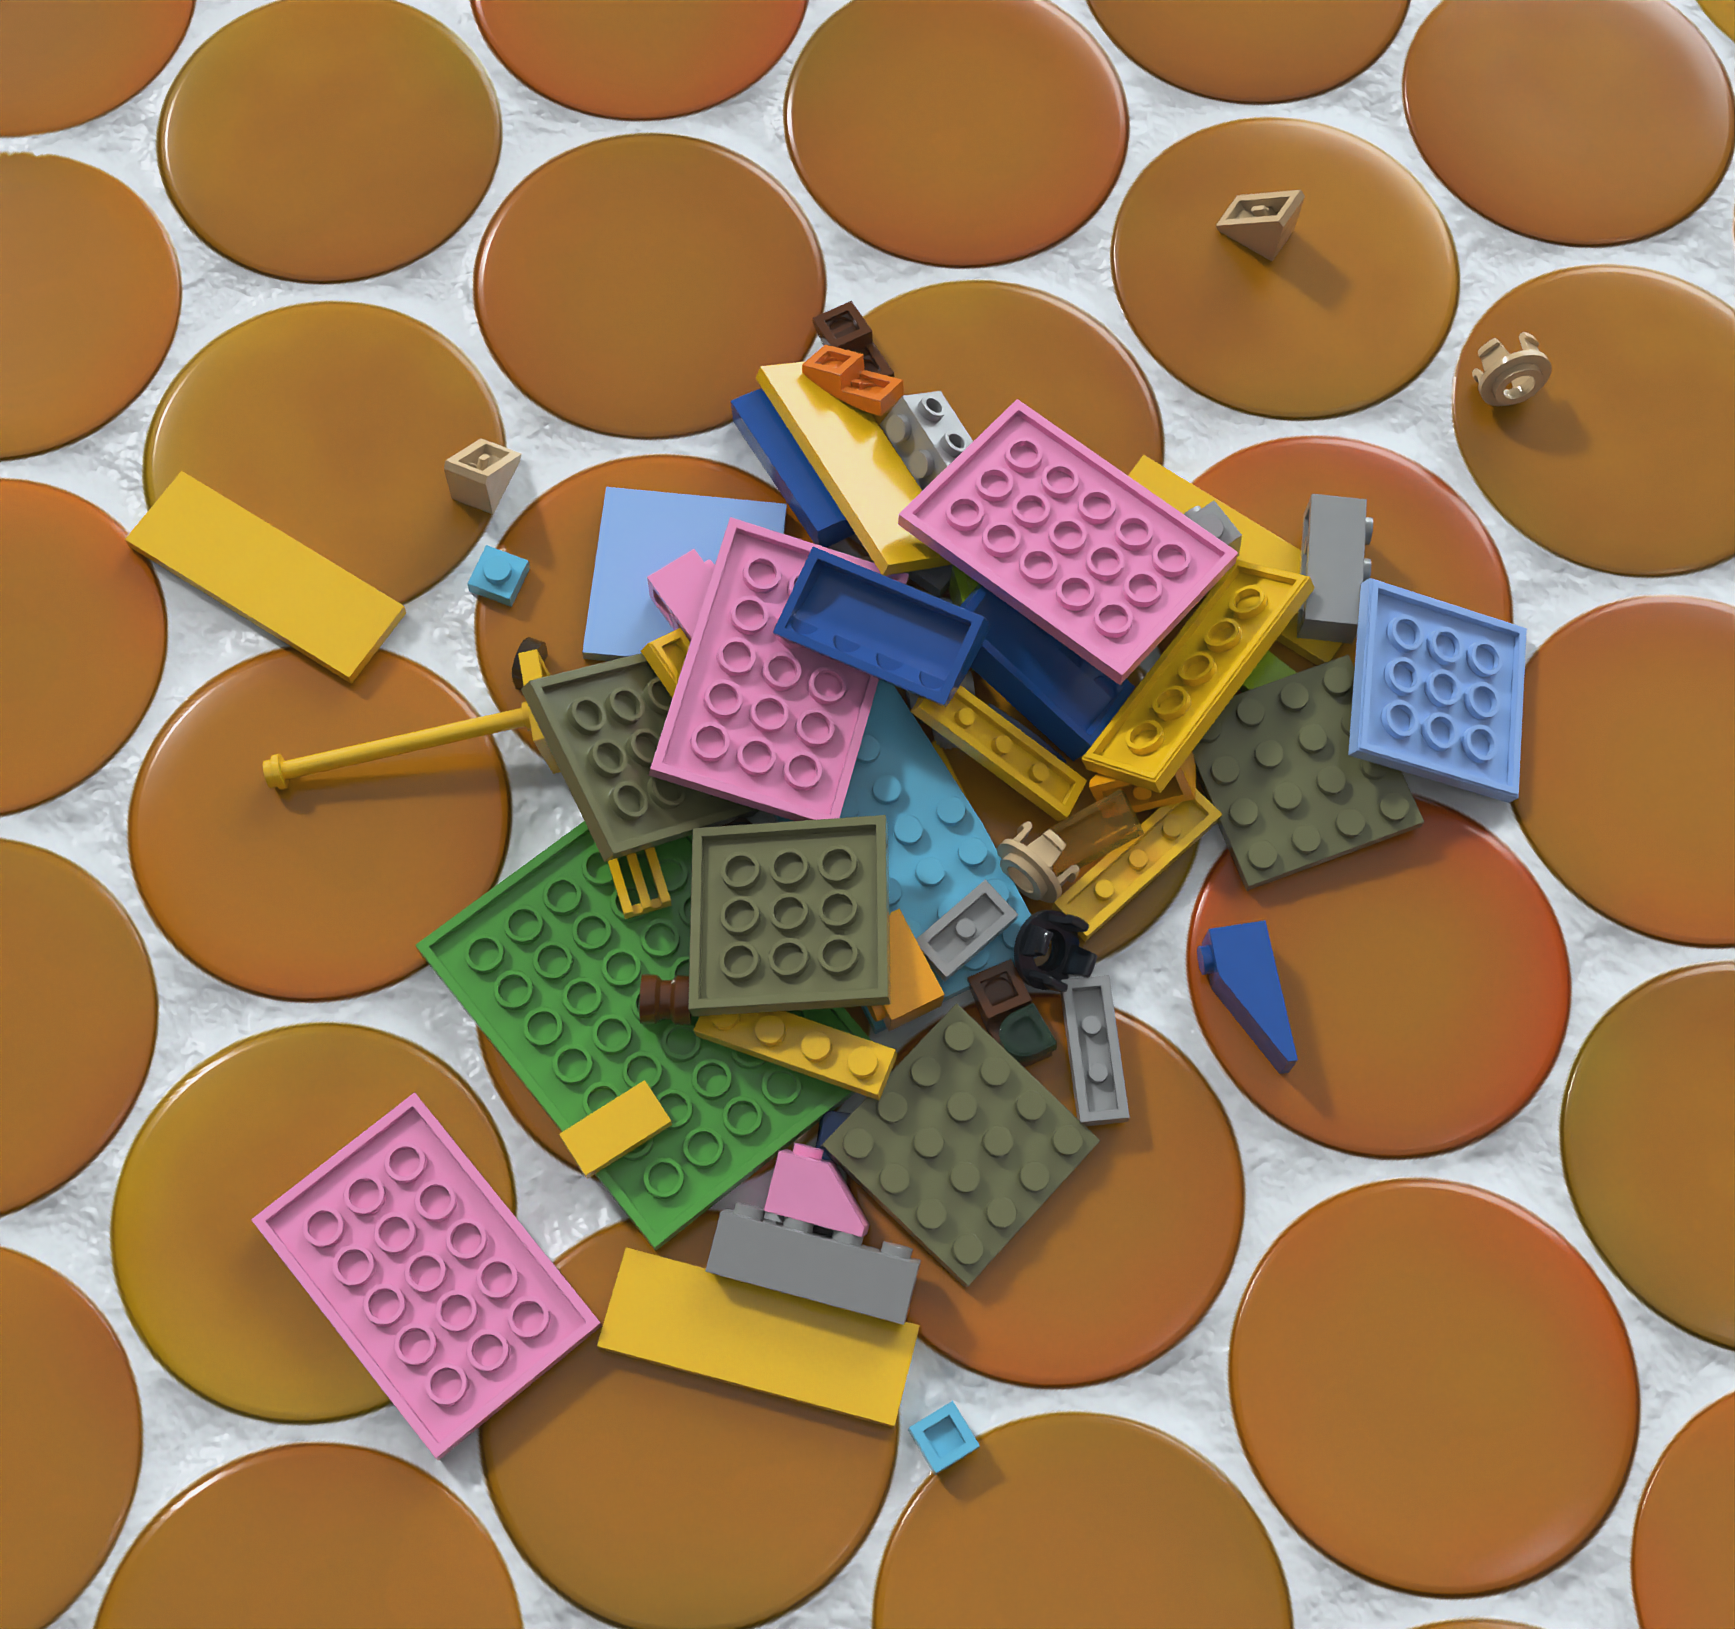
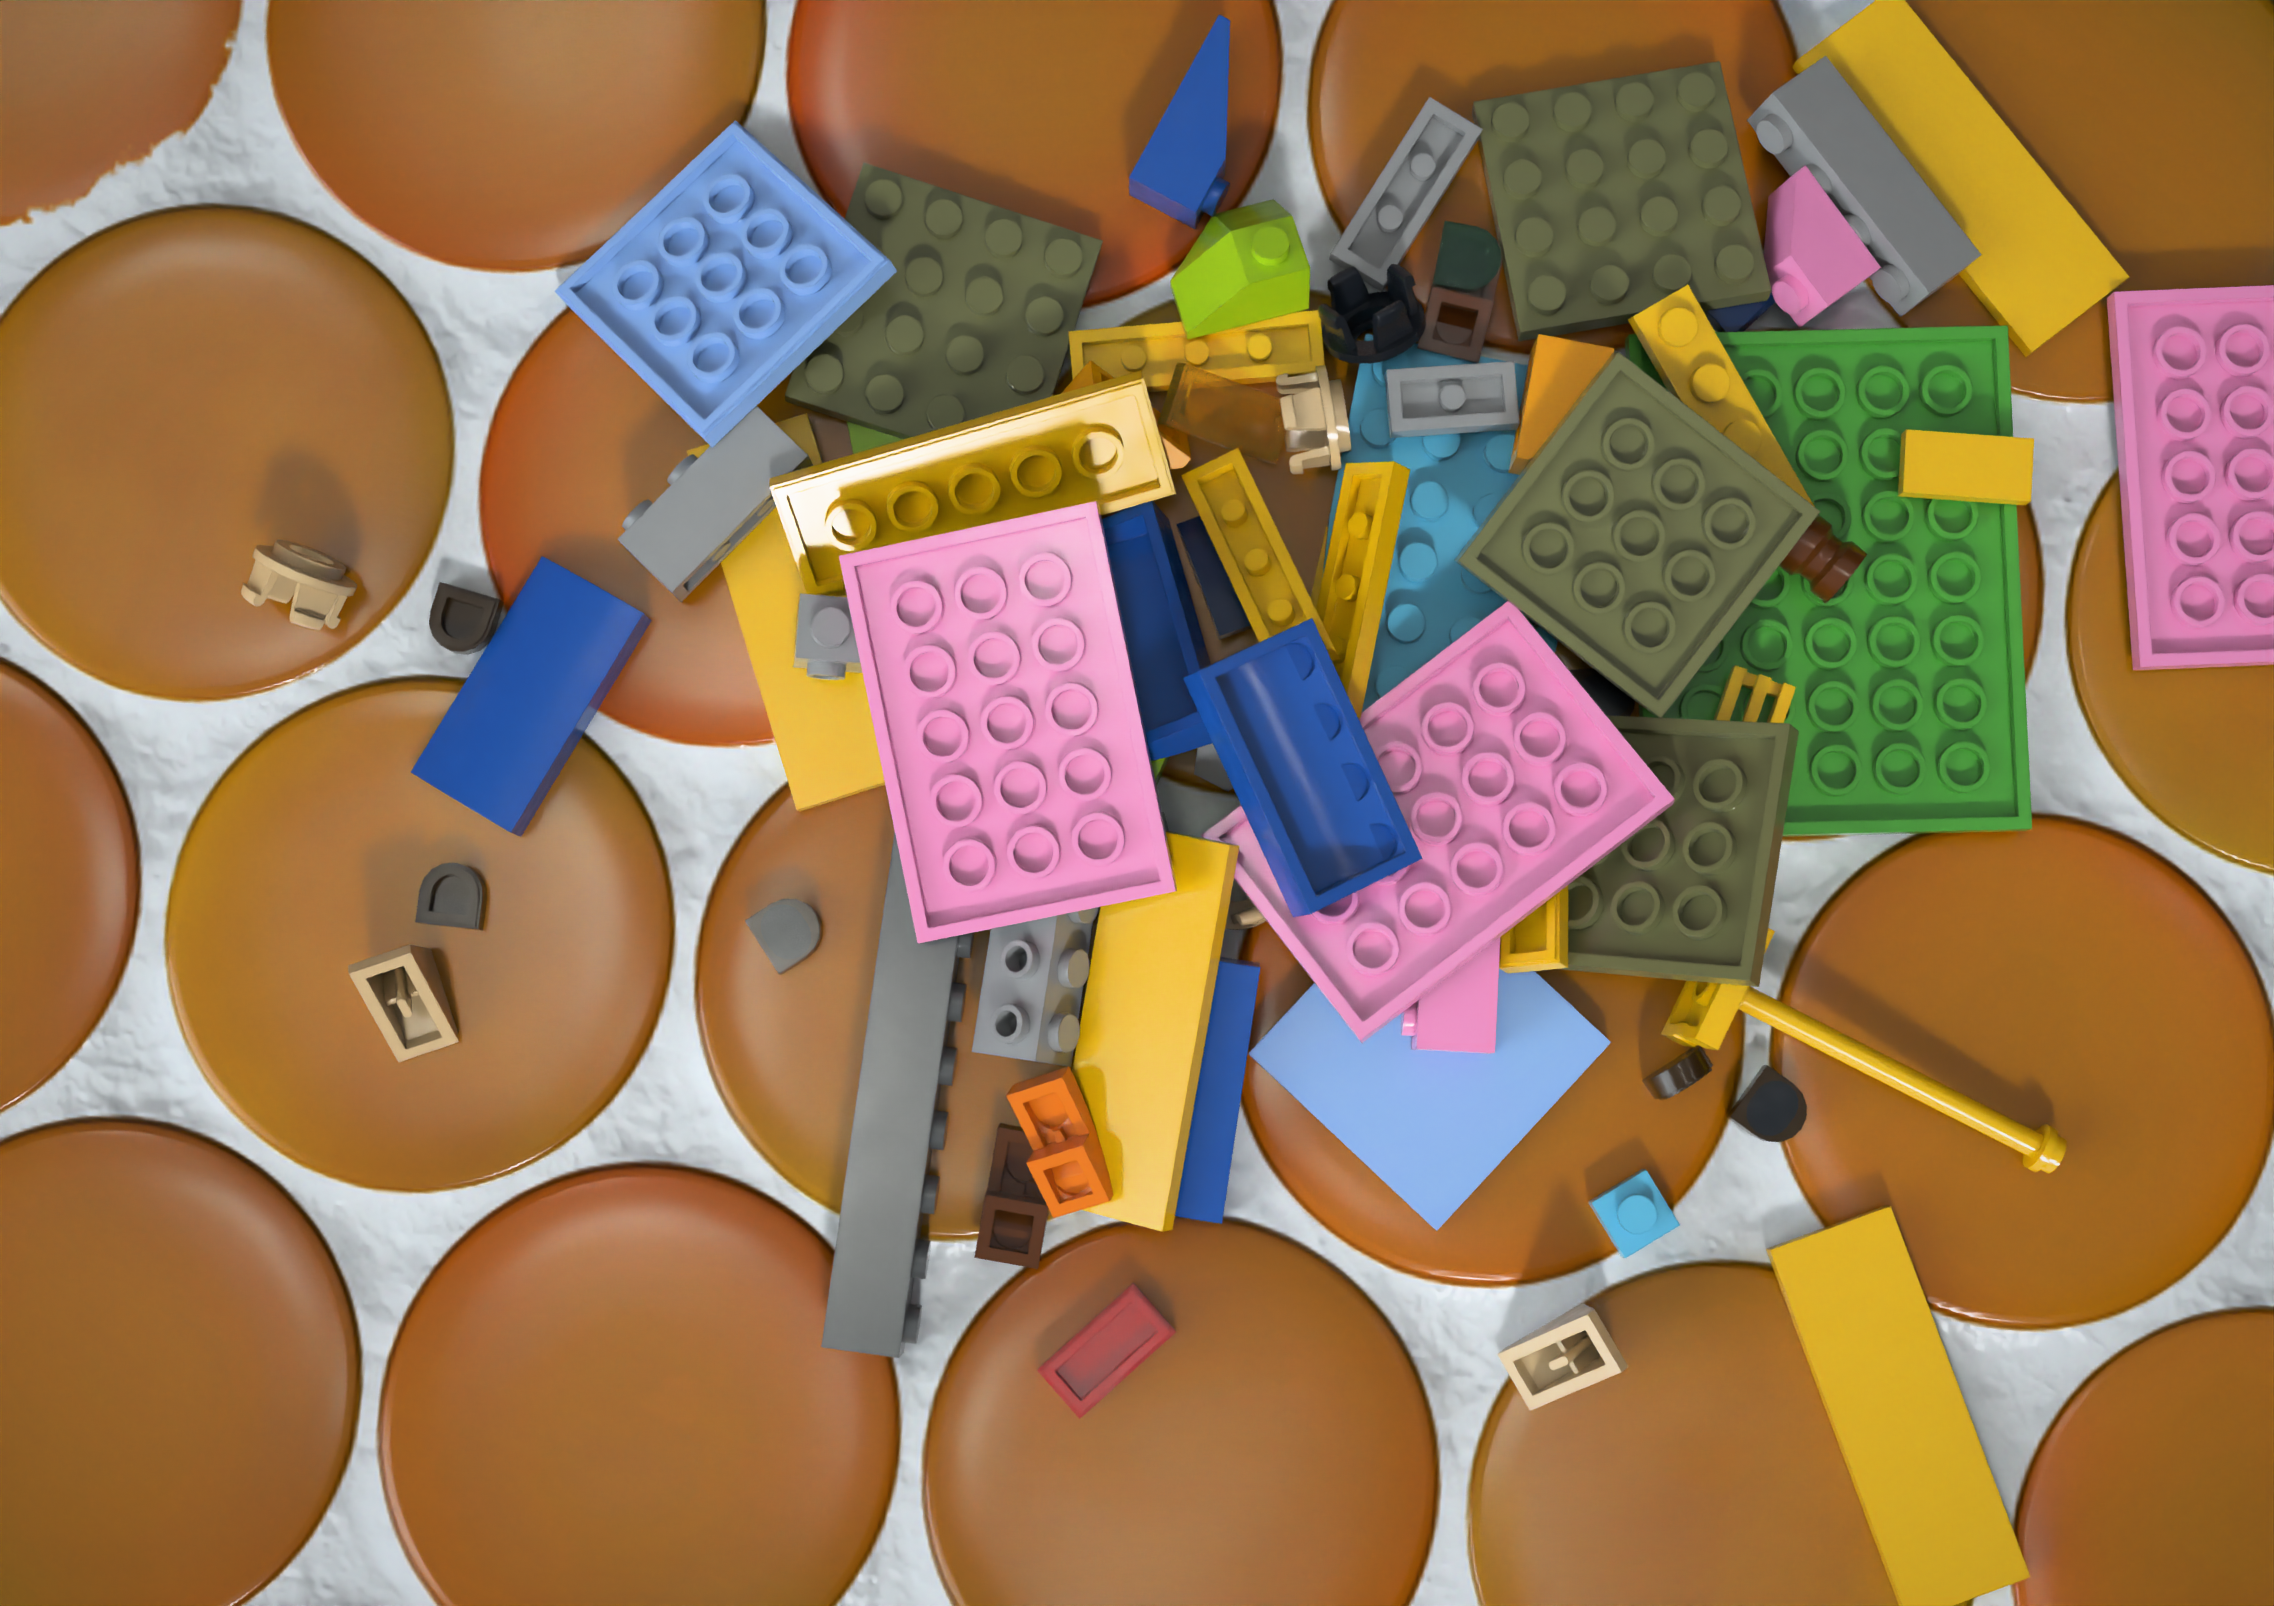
camera: 135 degrees left, 15 degrees up
none -> blue slope [411,556,651,837]
none -> dark brown tile [415,863,487,931]
none -> dark brown tile [429,582,504,655]
none -> tile [745,899,822,975]
none -> brick [821,833,975,1358]
none -> red tile [1037,1282,1176,1419]
none -> lime slope [1170,199,1310,340]
none -> yellow plate [1316,461,1410,718]
none -> tile [1726,1065,1807,1142]

